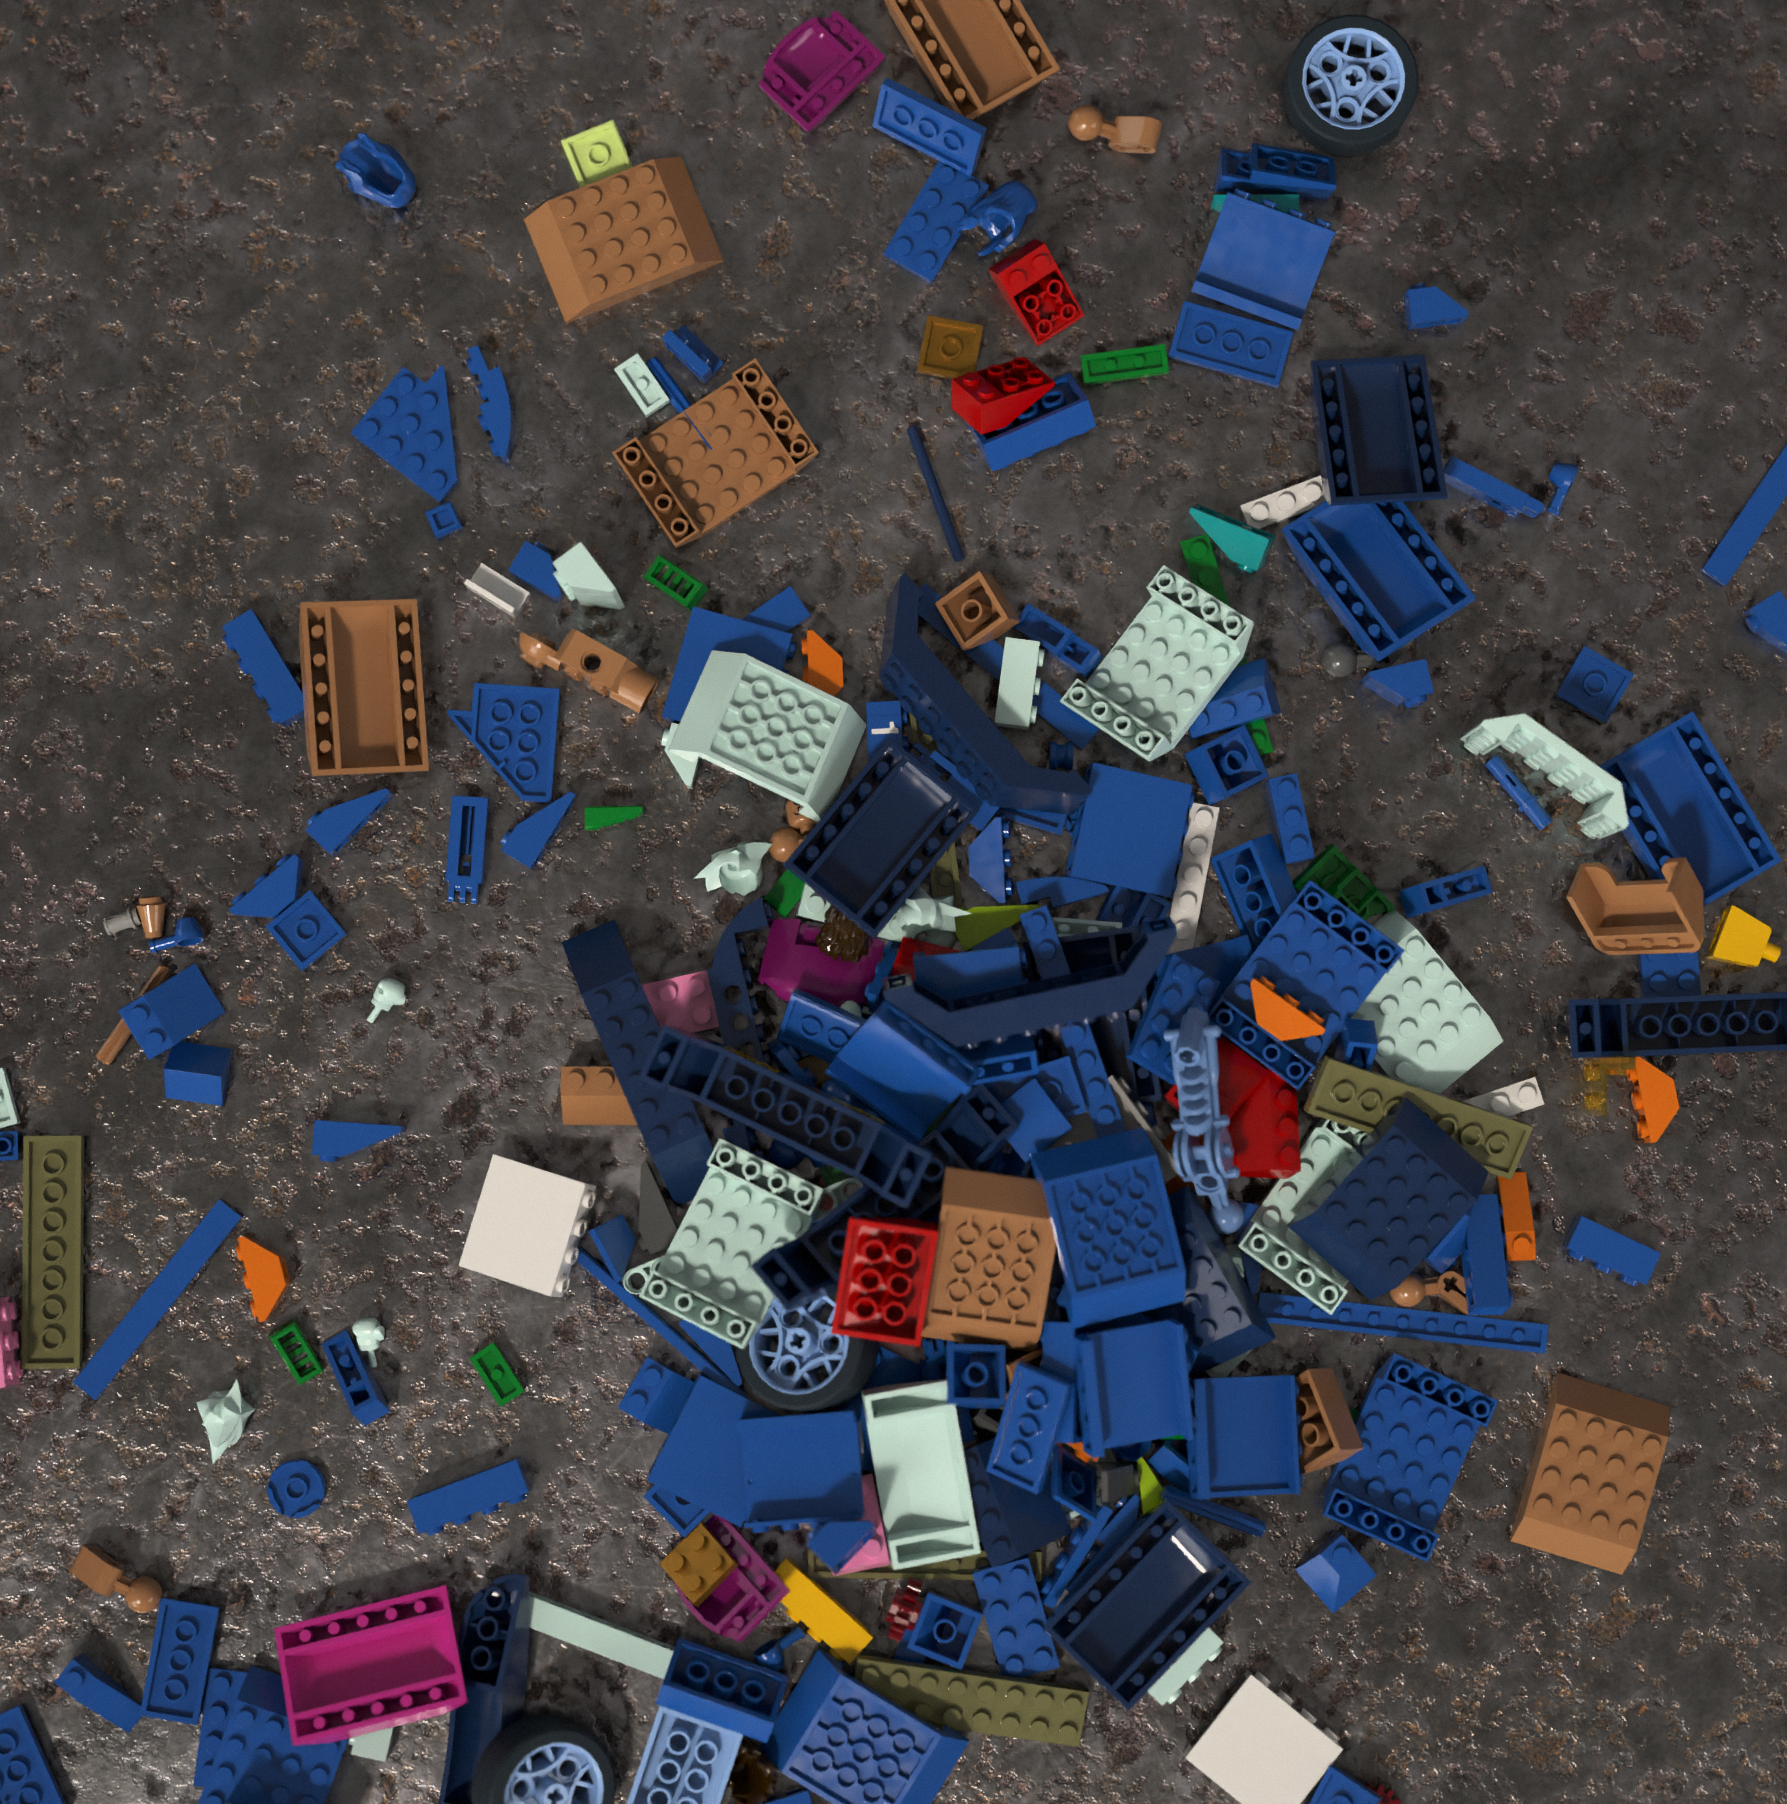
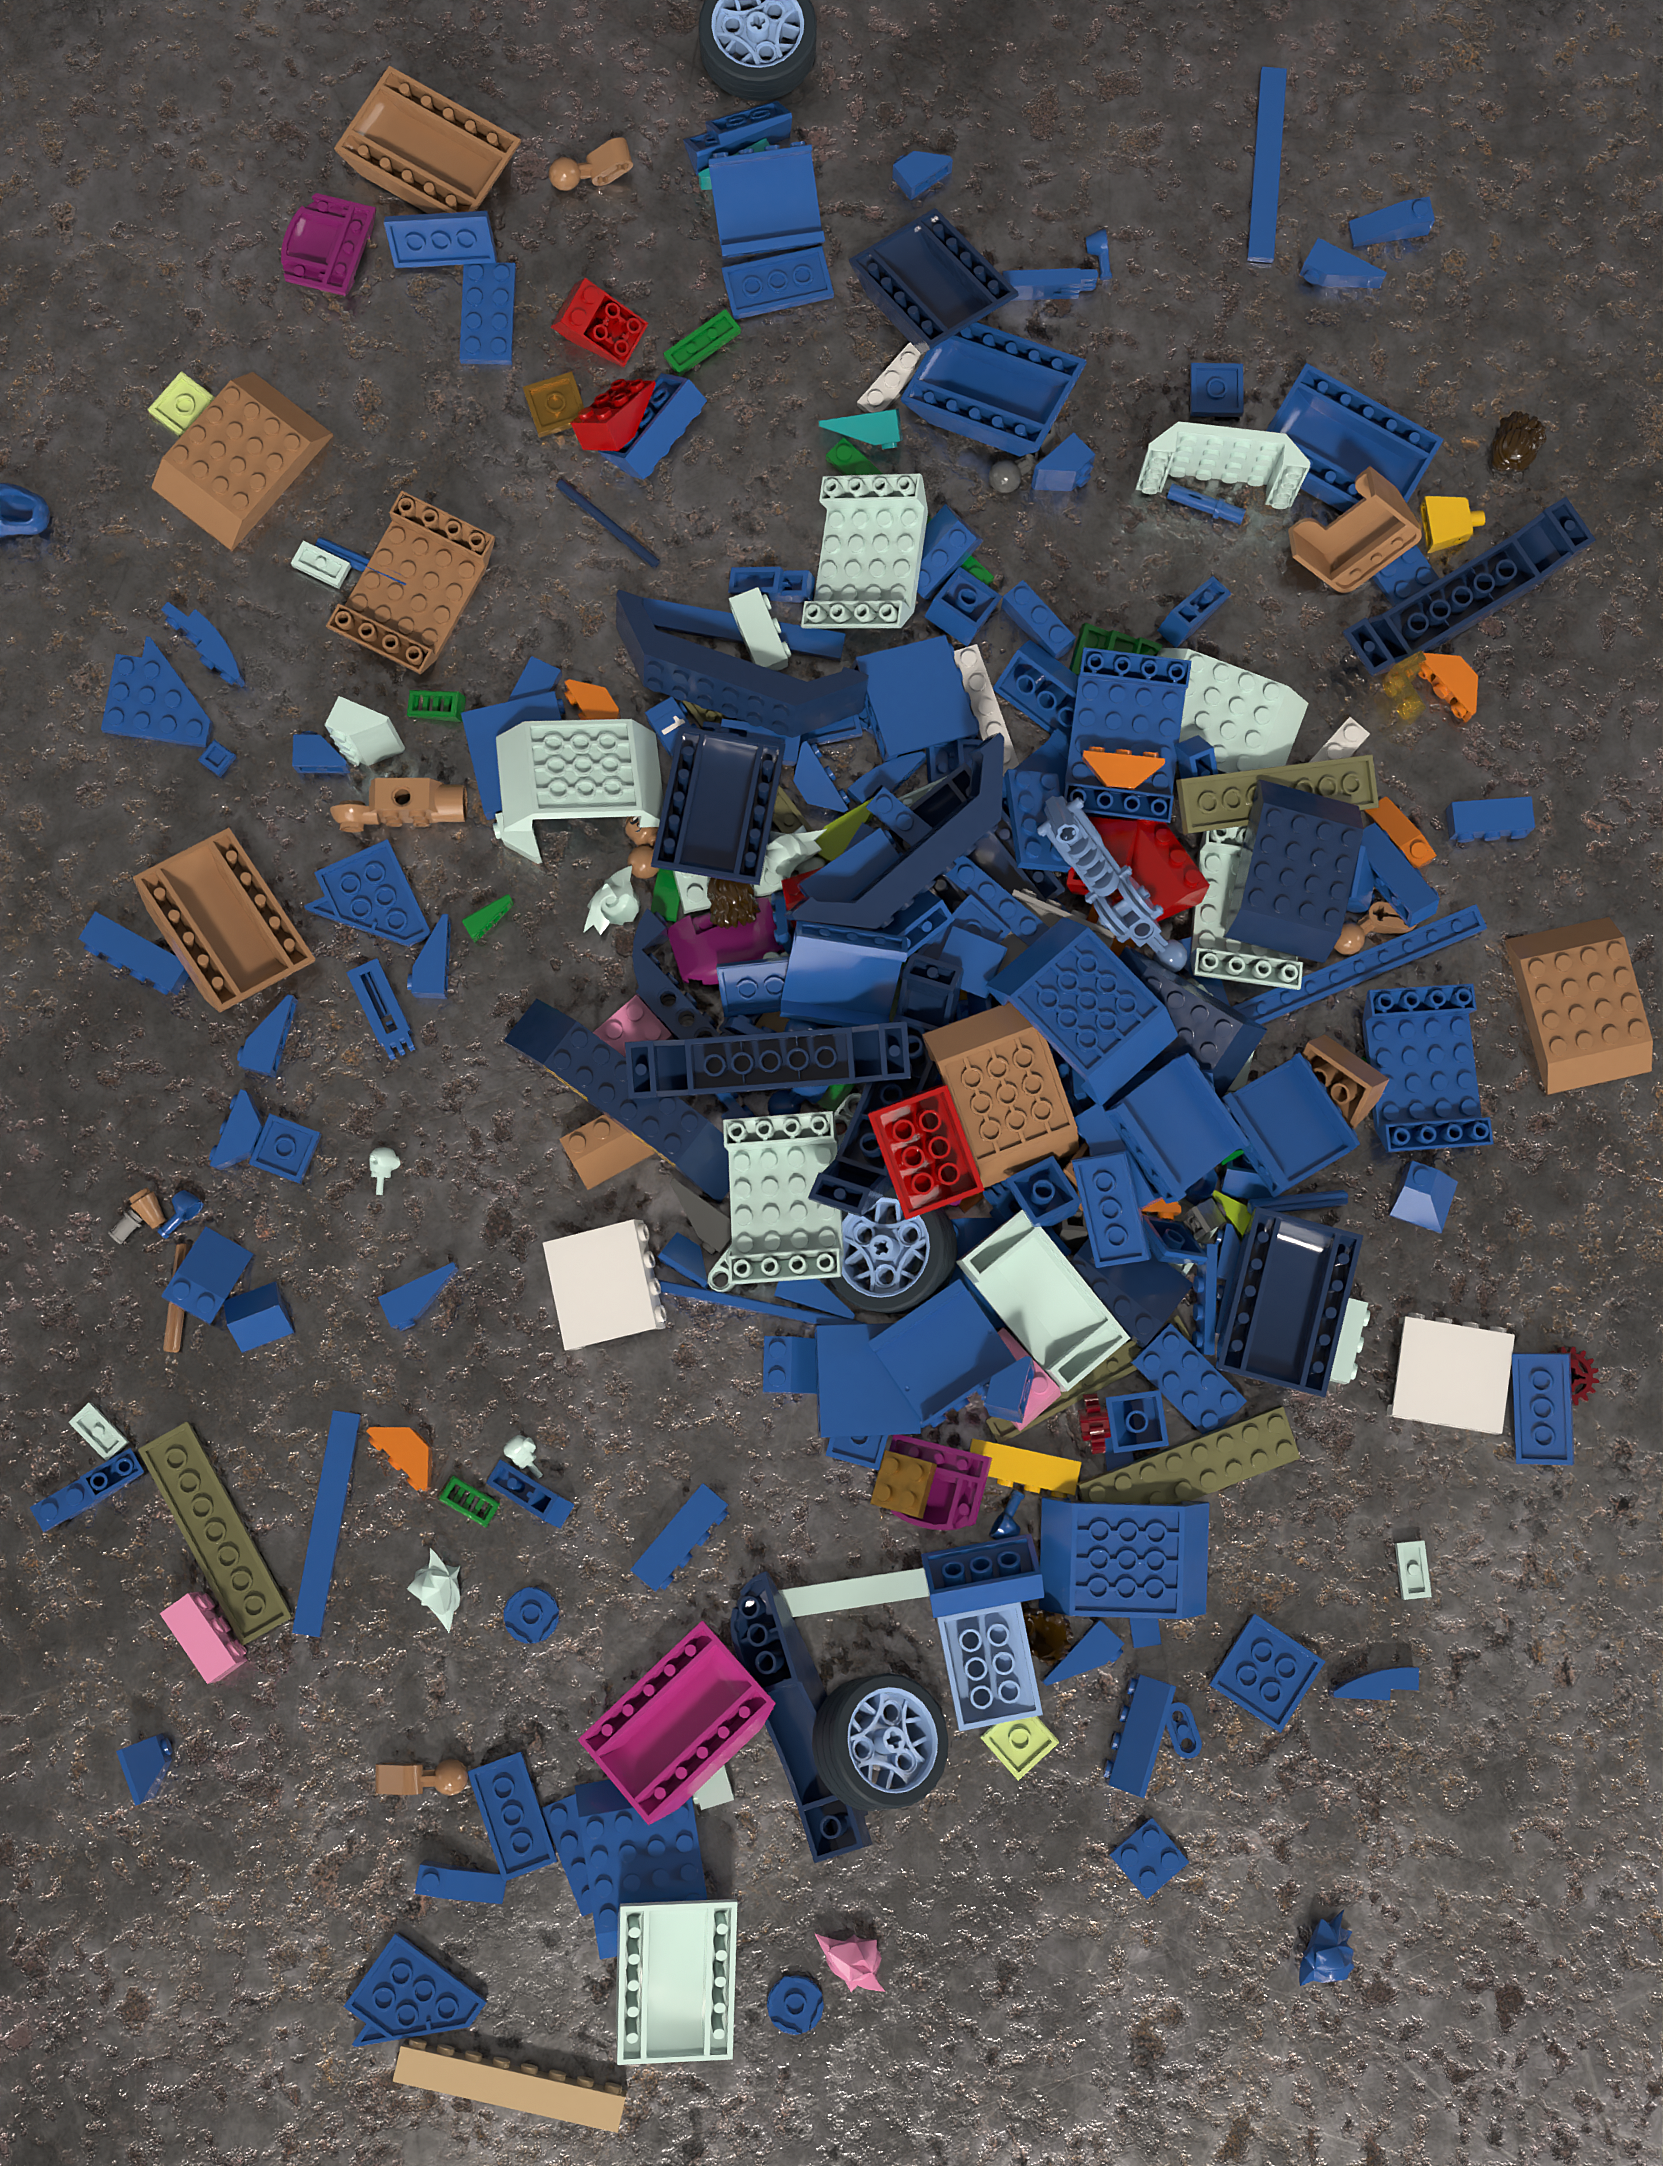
camera: 30 degrees left, 5 degrees down
white panel [464,563,531,618] -> none
green plate [469,1342,526,1407] -> none
blue bracket [662,325,723,384] -> none
medium nougat slope [934,571,1021,651] -> none
blue hair [957,180,1038,256] -> none
blue wheel [1049,741,1073,771] -> none

